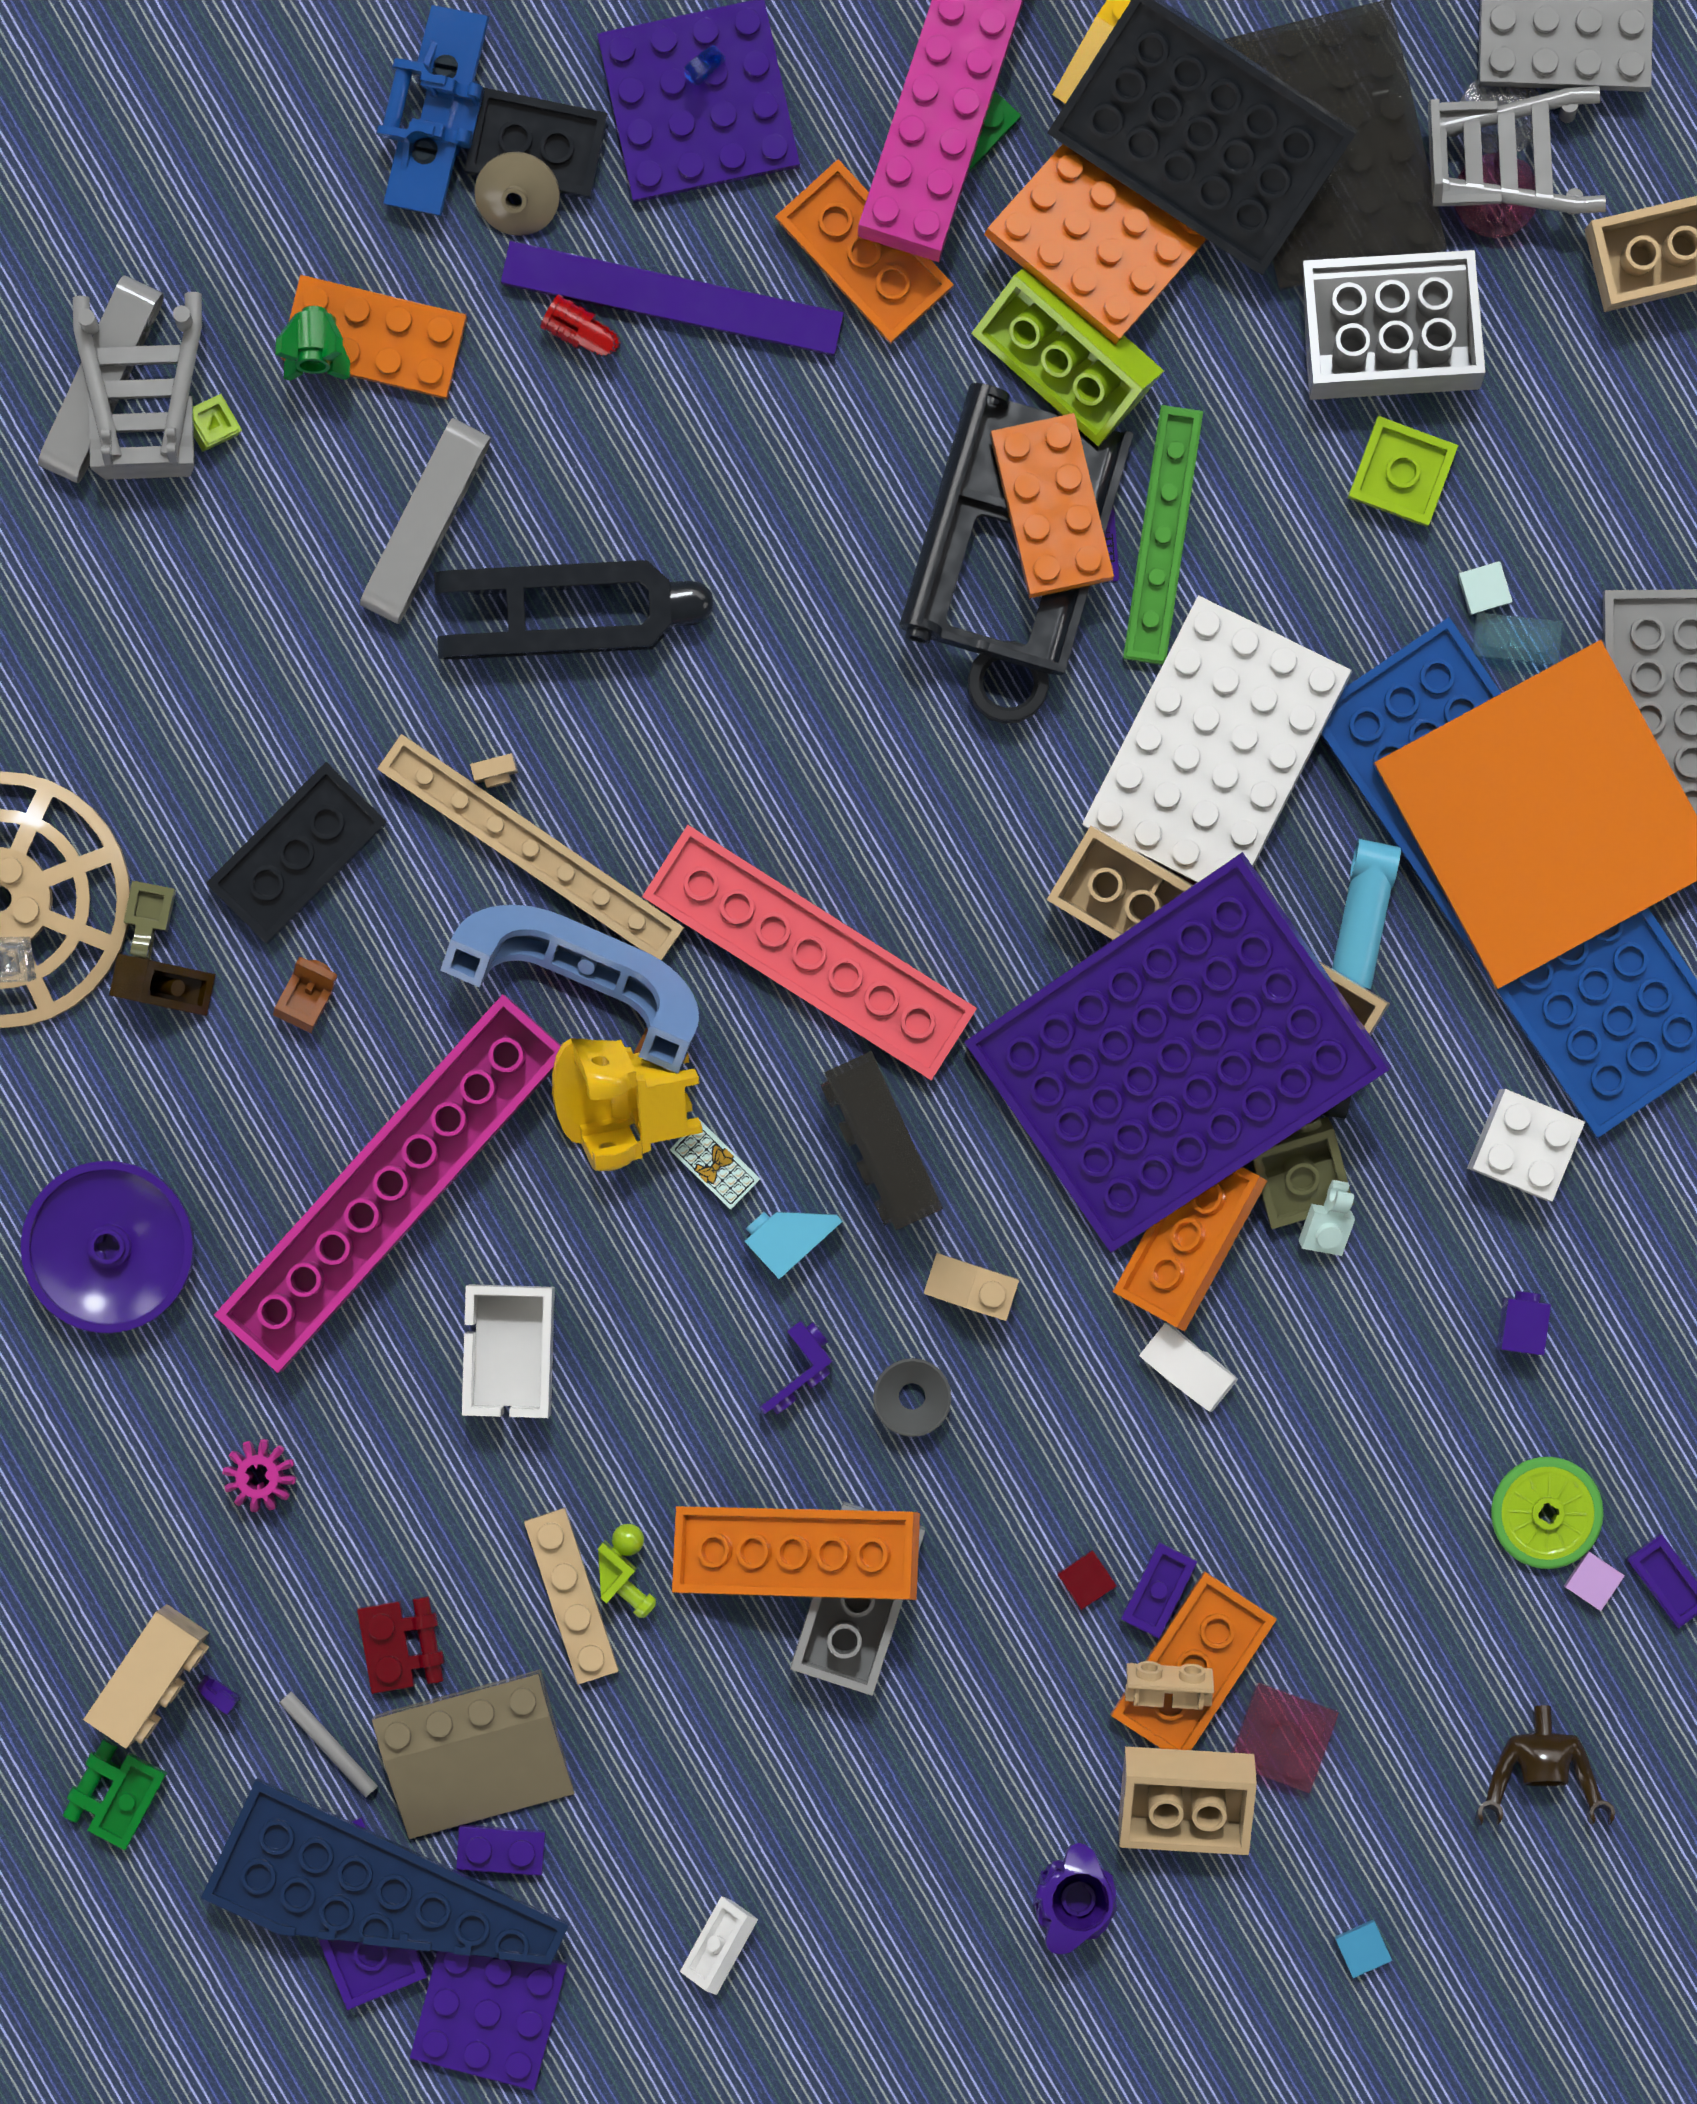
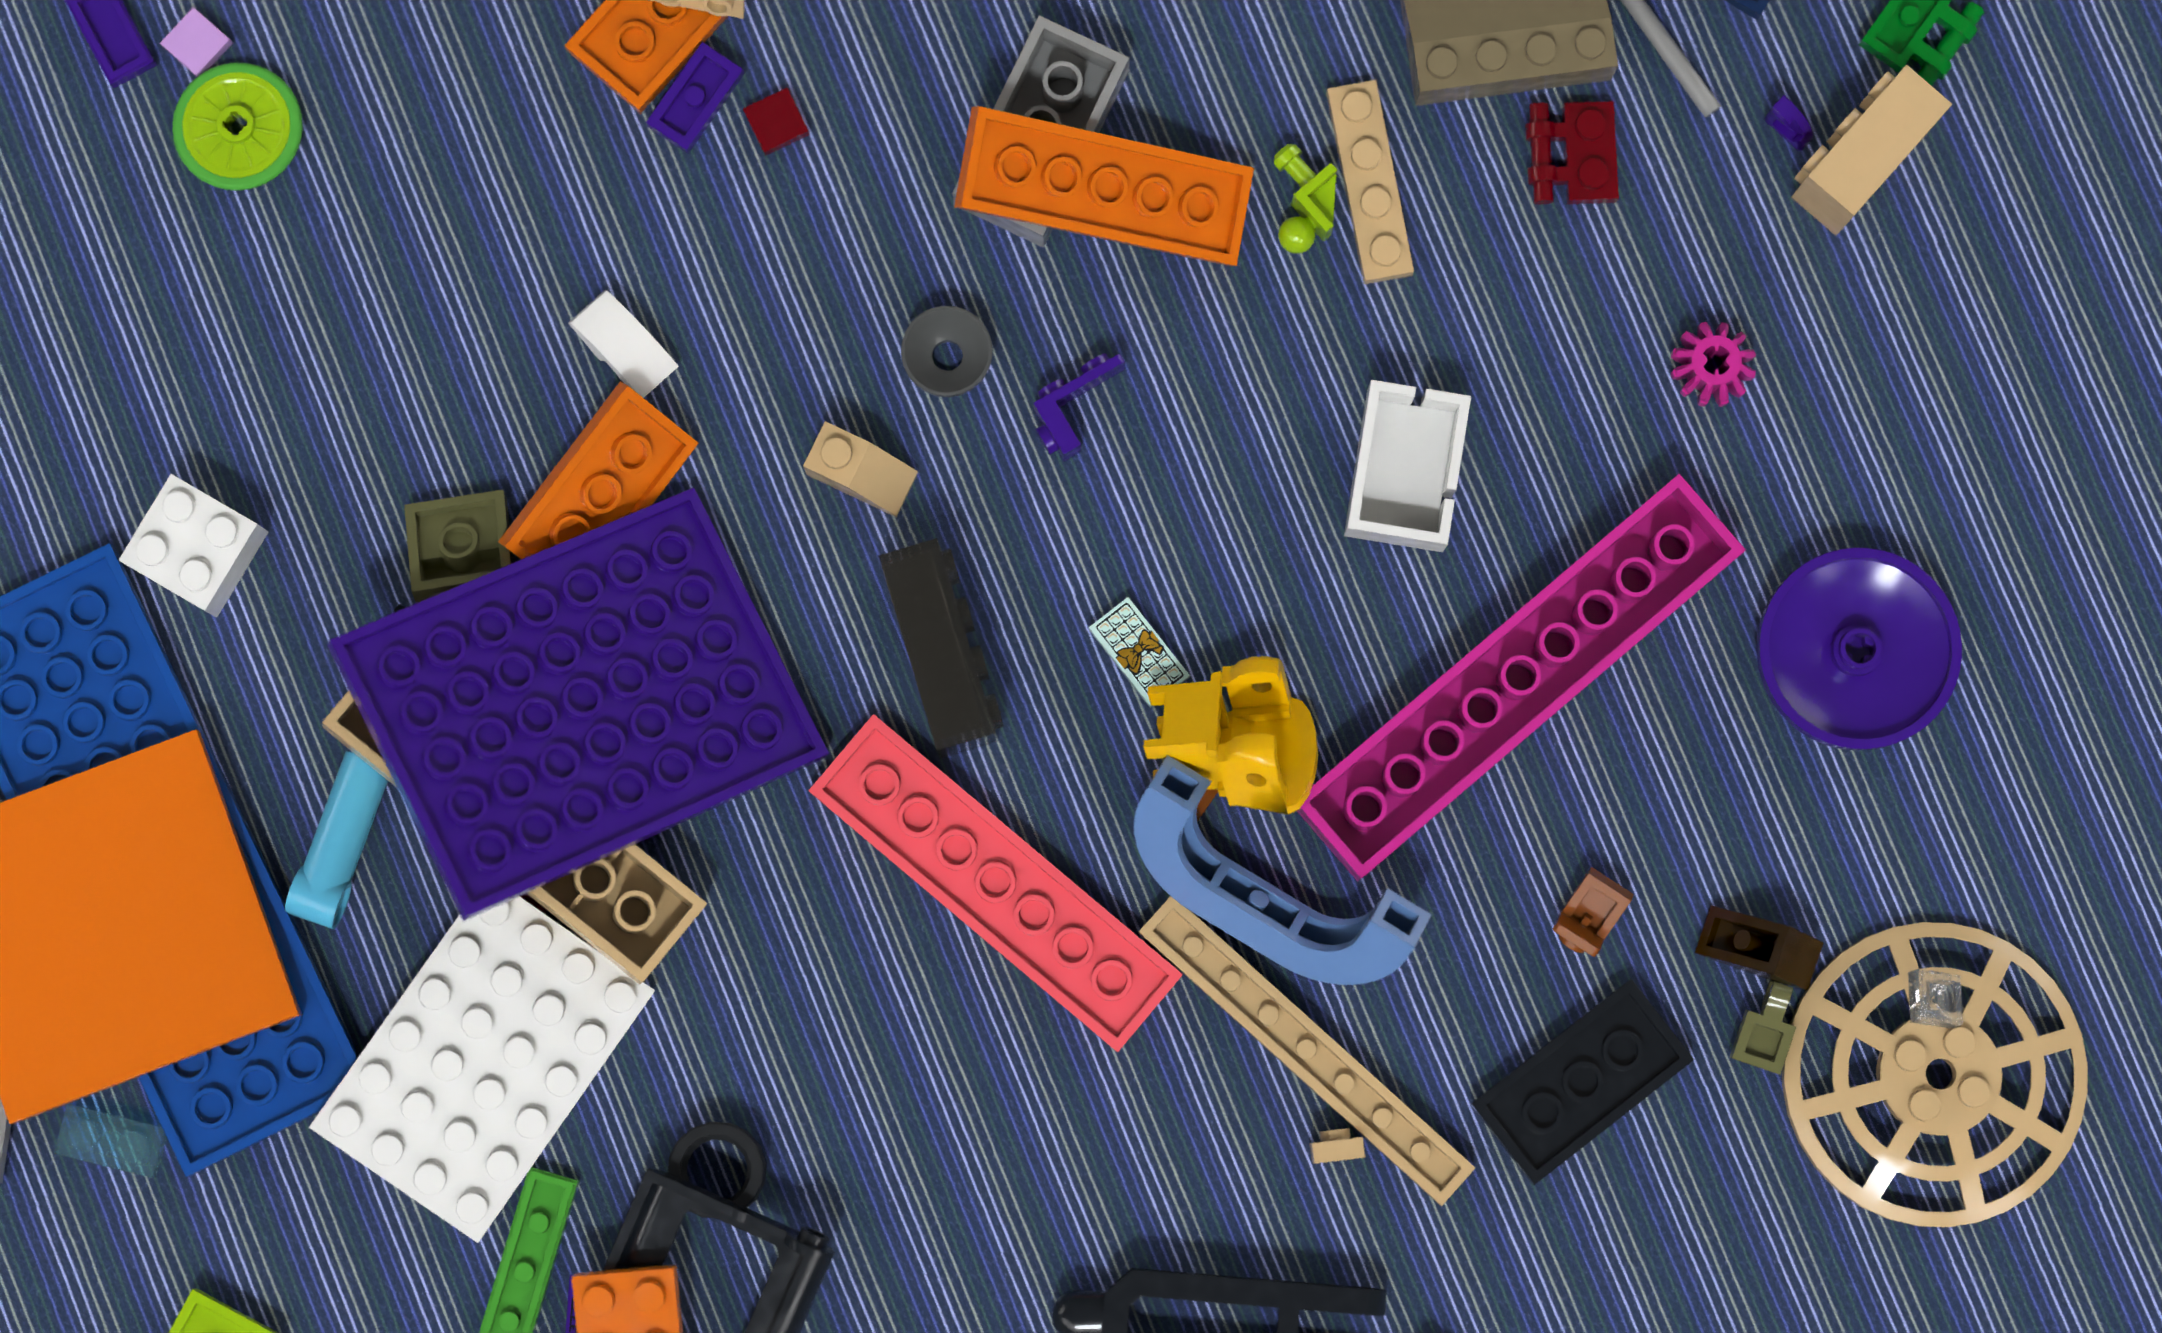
camera: 175 degrees left, 5 degrees down
medium azure slope [745,1212,843,1279] -> none
light aqua plate [1299,1180,1355,1256] -> none
light aqua tile [1458,561,1512,615] -> none
dark purple brick [1497,1290,1551,1355] -> none

